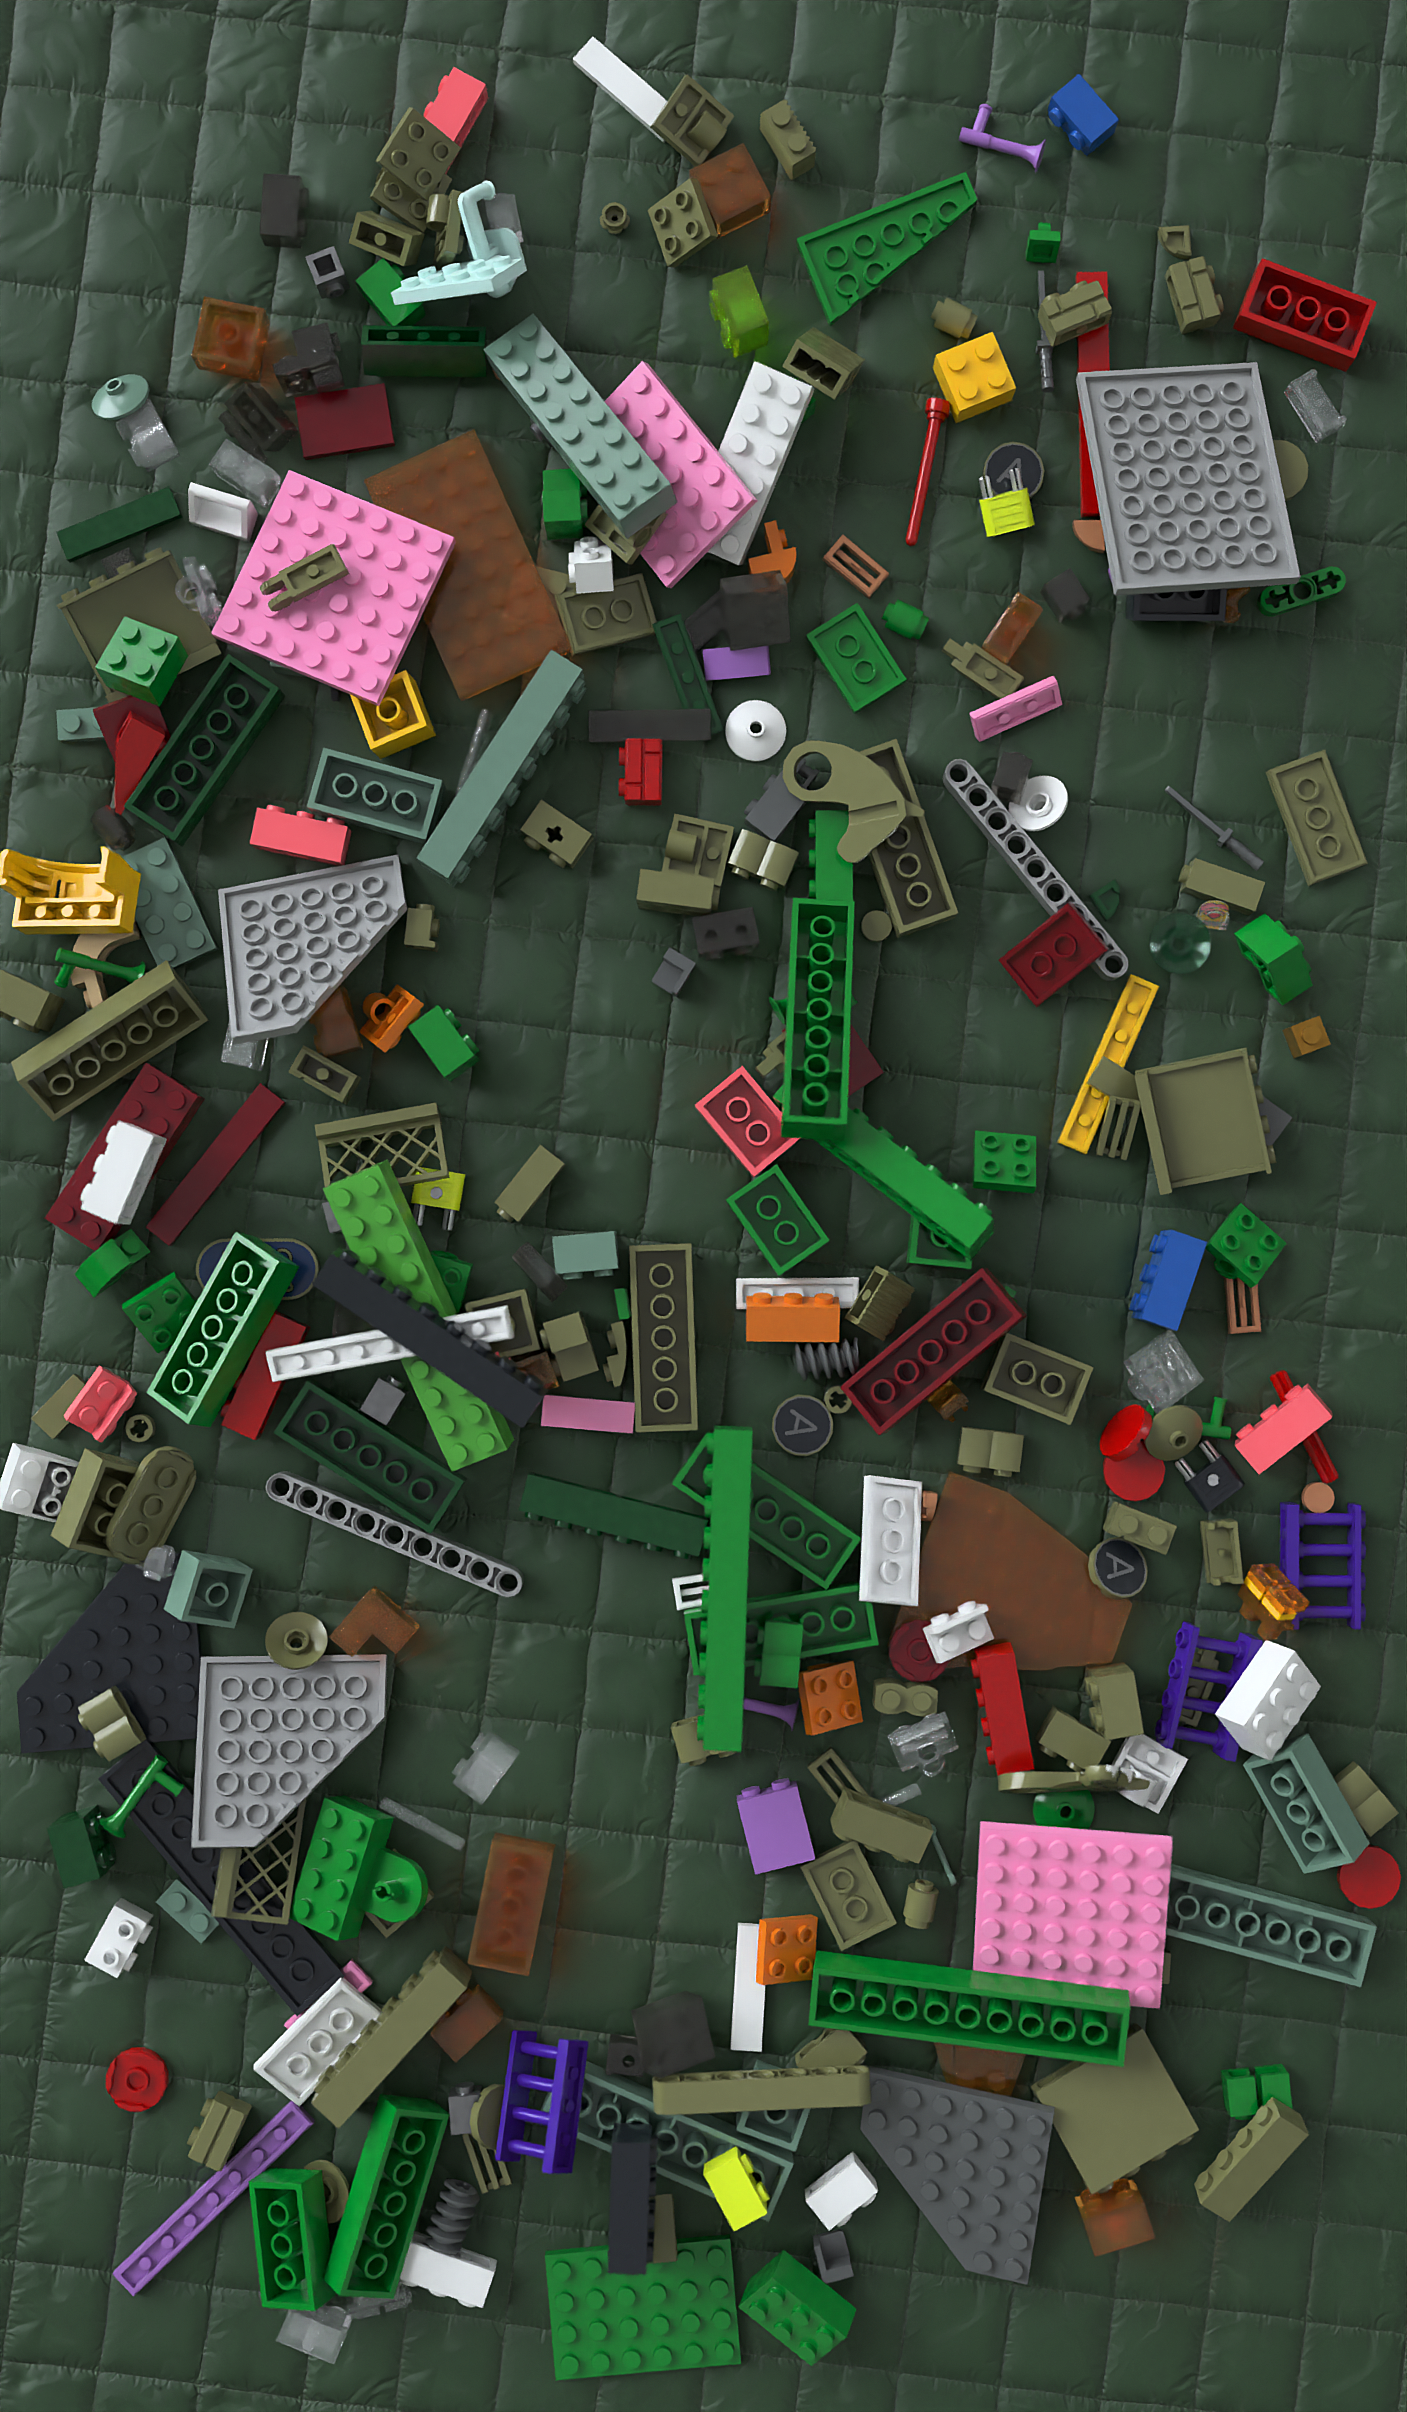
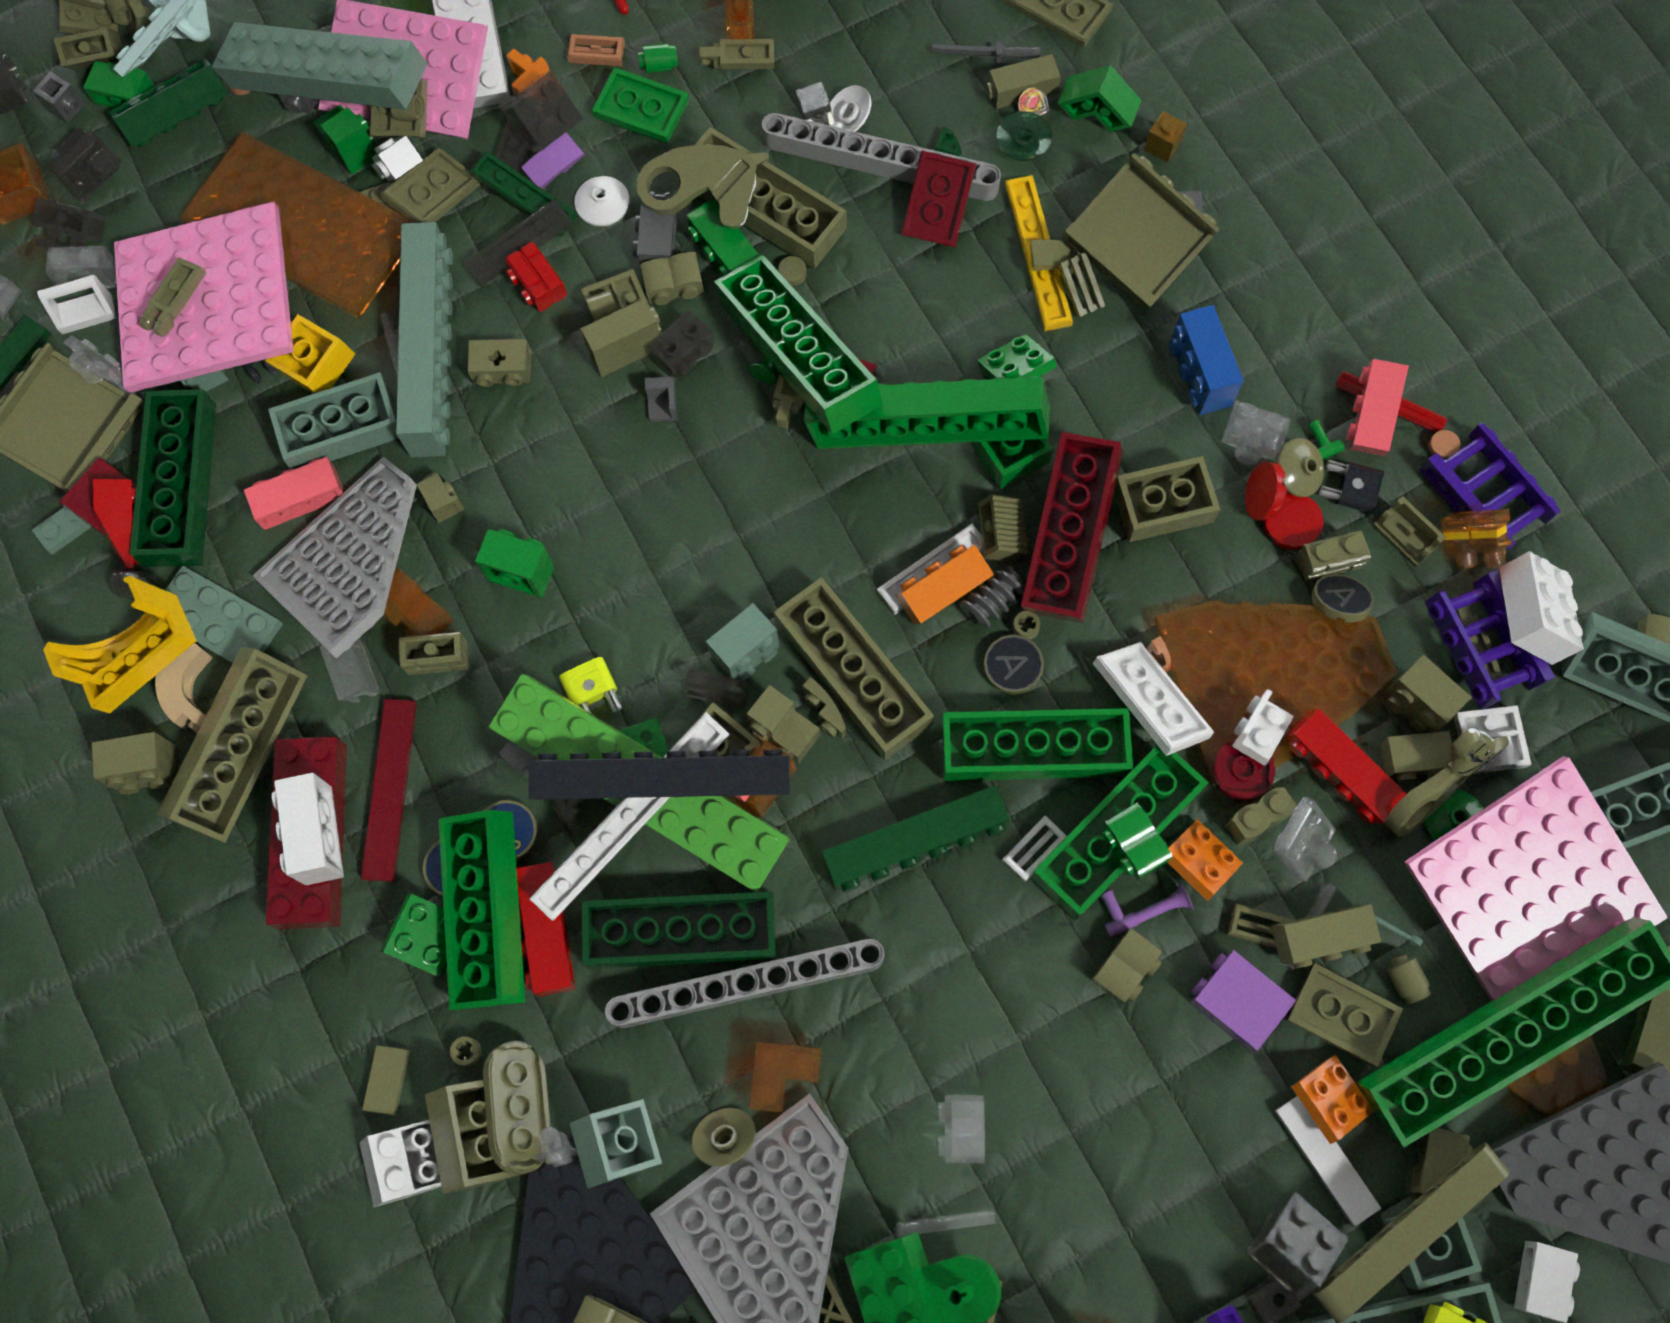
camera: 35 degrees left, 15 degrees down
green piece [54,948,146,988] -> none
coral bracket [63,1365,137,1443] -> none
green brick [74,1229,151,1298] -> none
green brick [95,616,188,707] -> none
dark red tile [294,383,395,460] -> none
olive fence [315,1103,450,1187] -> none
orange plate [359,984,424,1053] -> none
flat silver brick [360,1375,409,1425] -> none
clear orange brick [467,1832,556,1976] -> none
olive brick [494,1145,566,1223] -> none
bright pink tile [541,1395,635,1434] -> none
green tile [614,1287,632,1320] -> none
coral brick [695,1066,801,1178] -> none
green brick [697,1426,753,1751] -> none
green brick [725,1164,830,1276] -> none
clear orange tile [927,1380,969,1422] -> none
olive brick [956,1426,1024,1477] -> none
bright pink tile [969,676,1062,742] -> none
green plate [1205,1203,1287,1288] -> none
nougat tile [1224,1277,1261,1334] -> none

